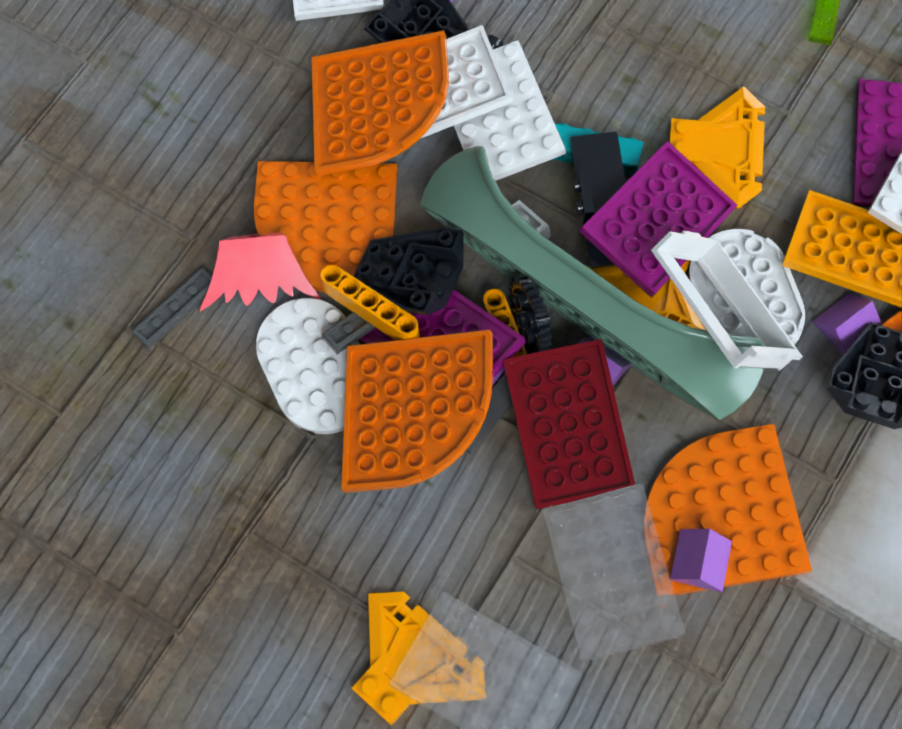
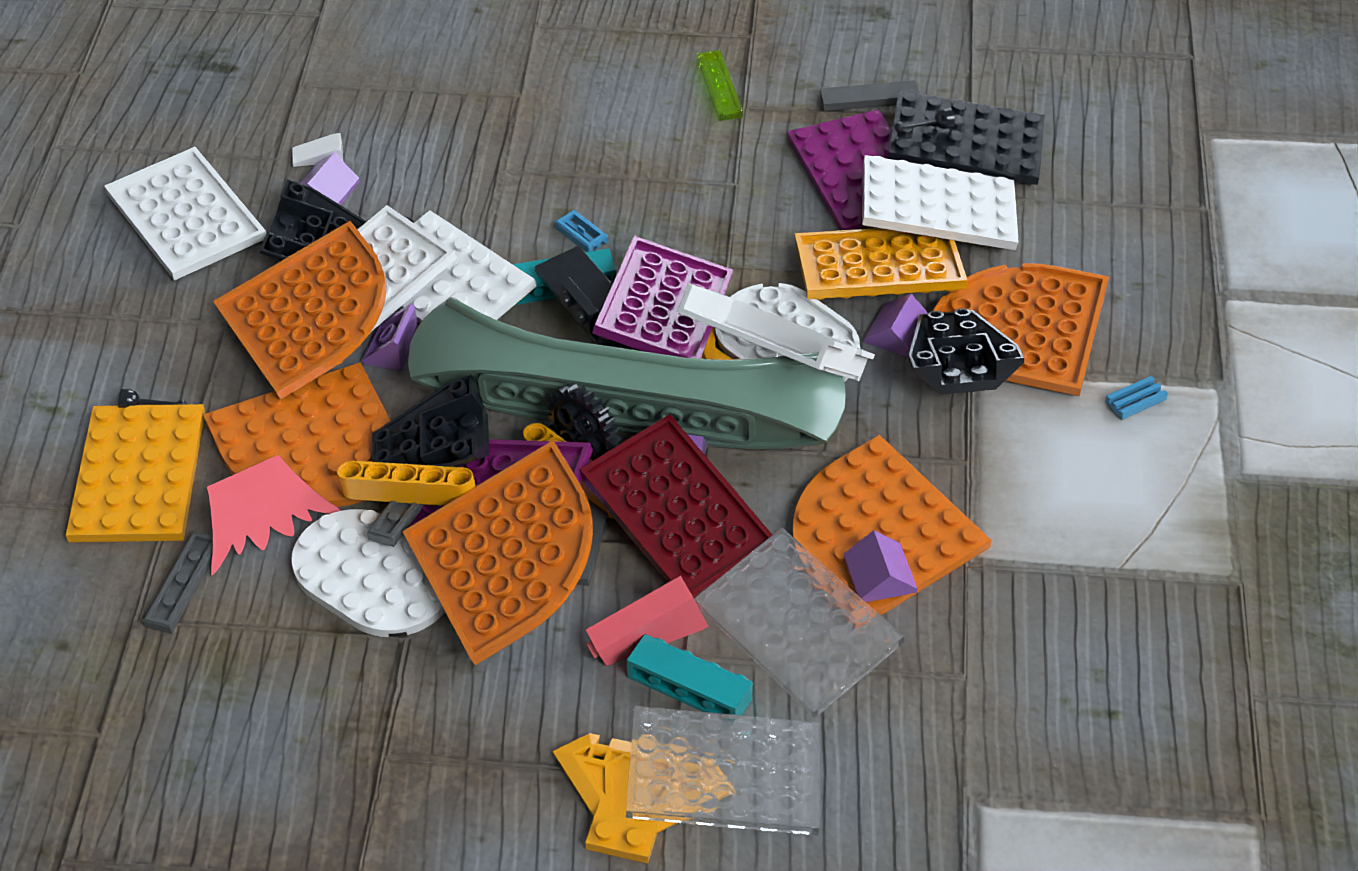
camera: 30 degrees left, 20 degrees down
light orange plate [669,86,765,210] -> none
none -> light orange plate [66,404,205,542]
none -> black hinge [118,389,187,408]
none -> medium lavender slope [361,304,418,371]
none -> dark azure tile [555,210,608,252]
none -> coral slope [586,576,709,666]
none -> teal brick [627,634,753,726]

